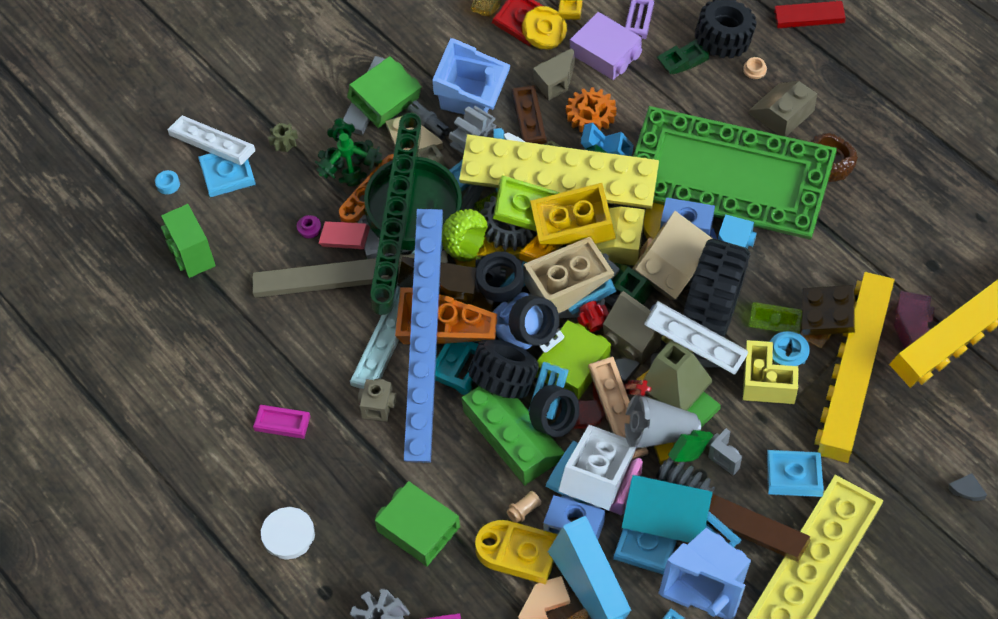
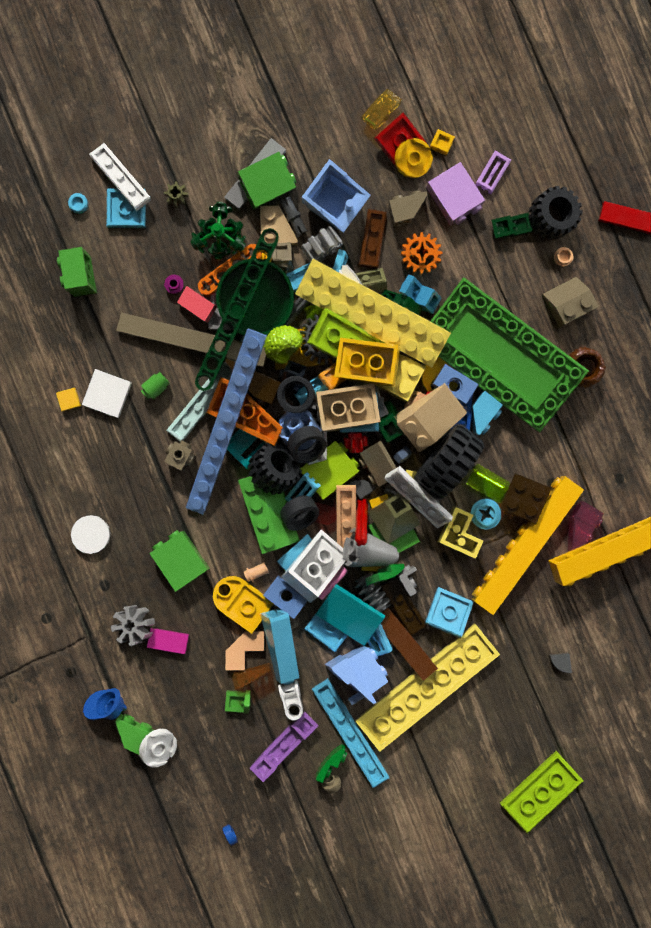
camera: 15 degrees right, 30 degrees up
dark pink tile [253,405,311,439] -> none
none -> yellow tile [56,387,81,412]
none -> white tile [82,369,132,418]
none -> bright green brick [141,372,170,400]
none -> dark brown tile [381,576,427,636]

